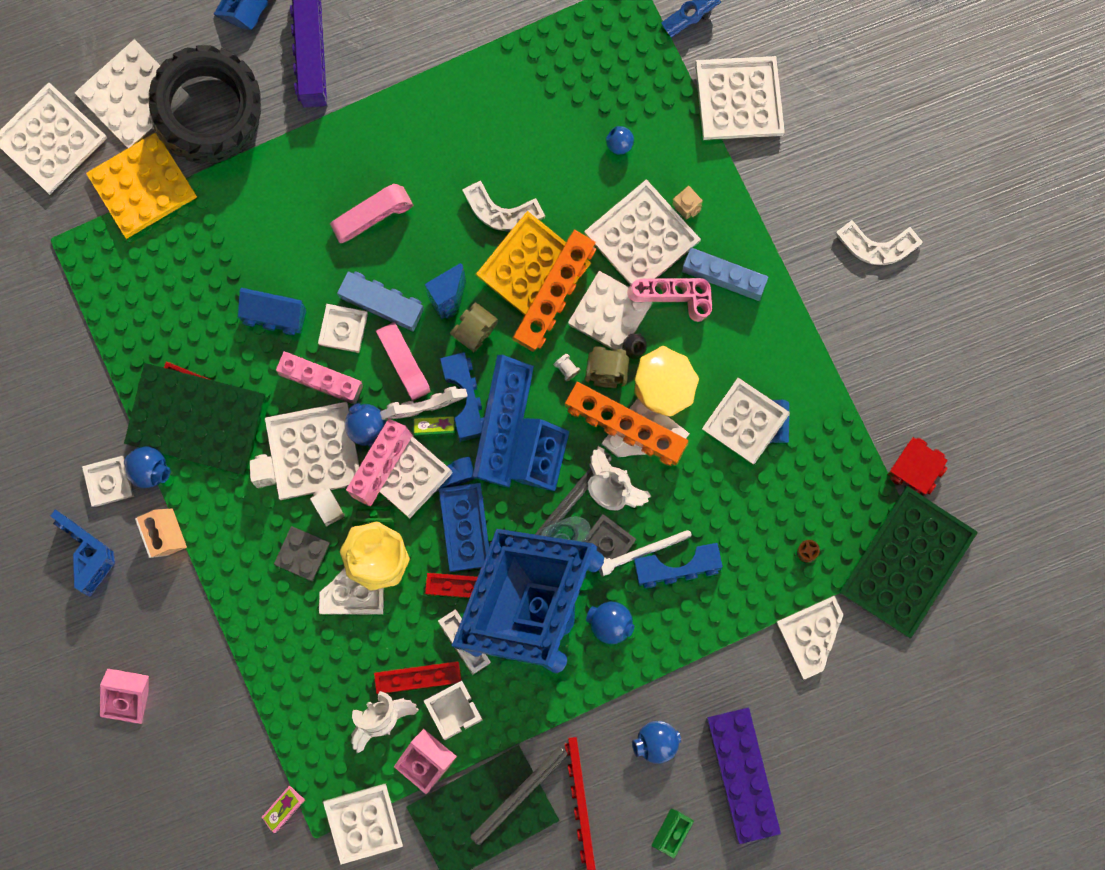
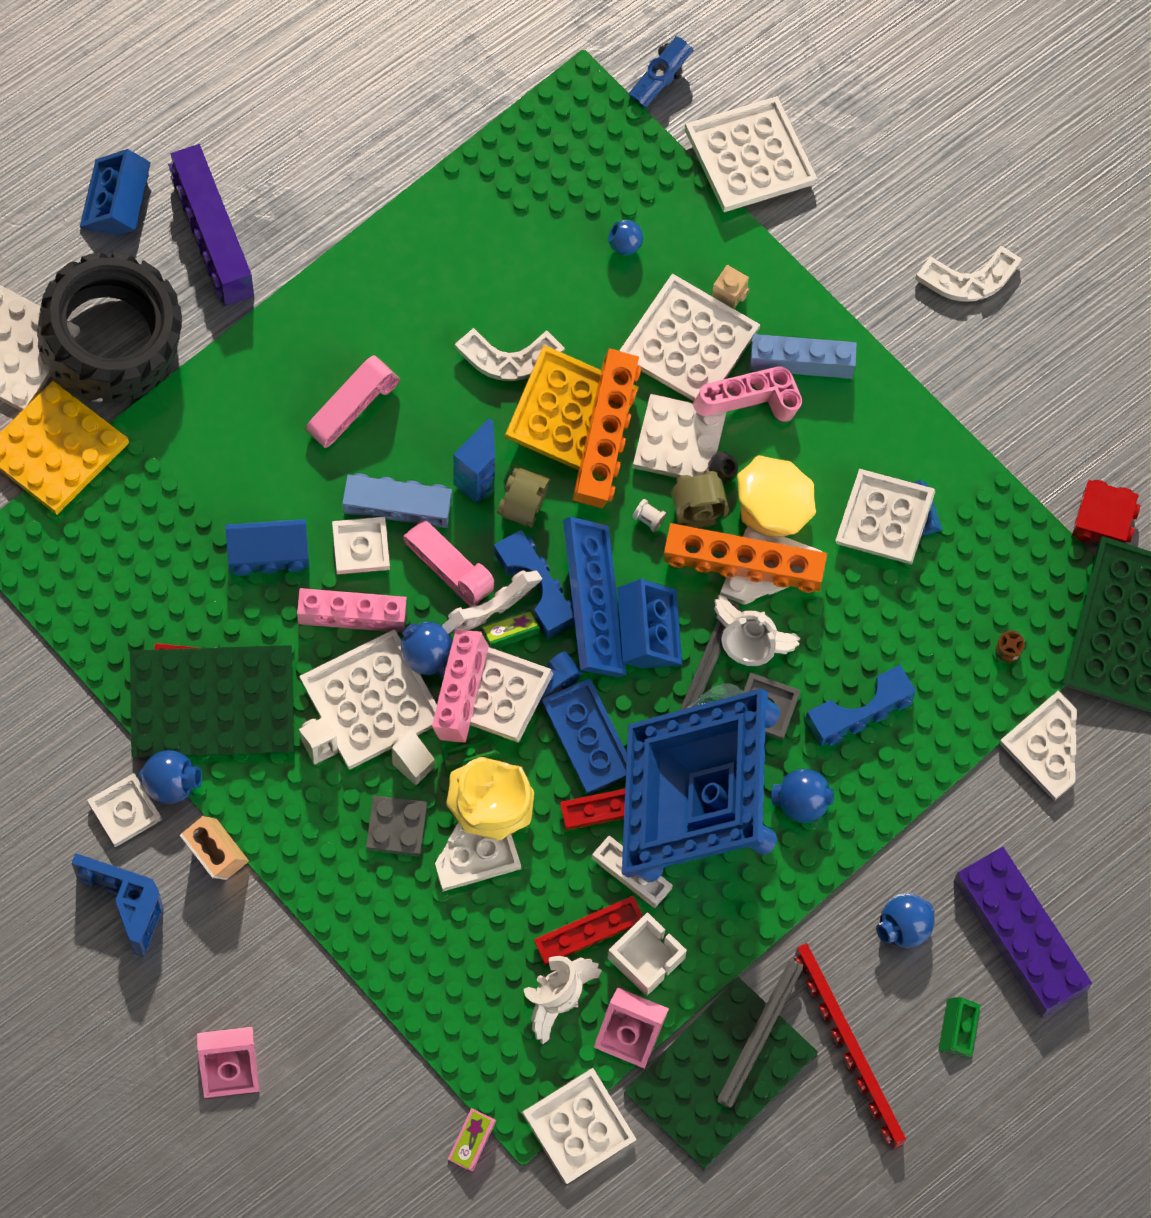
camera: 25 degrees left, 10 degrees down
white piece [598,530,692,576] -> none

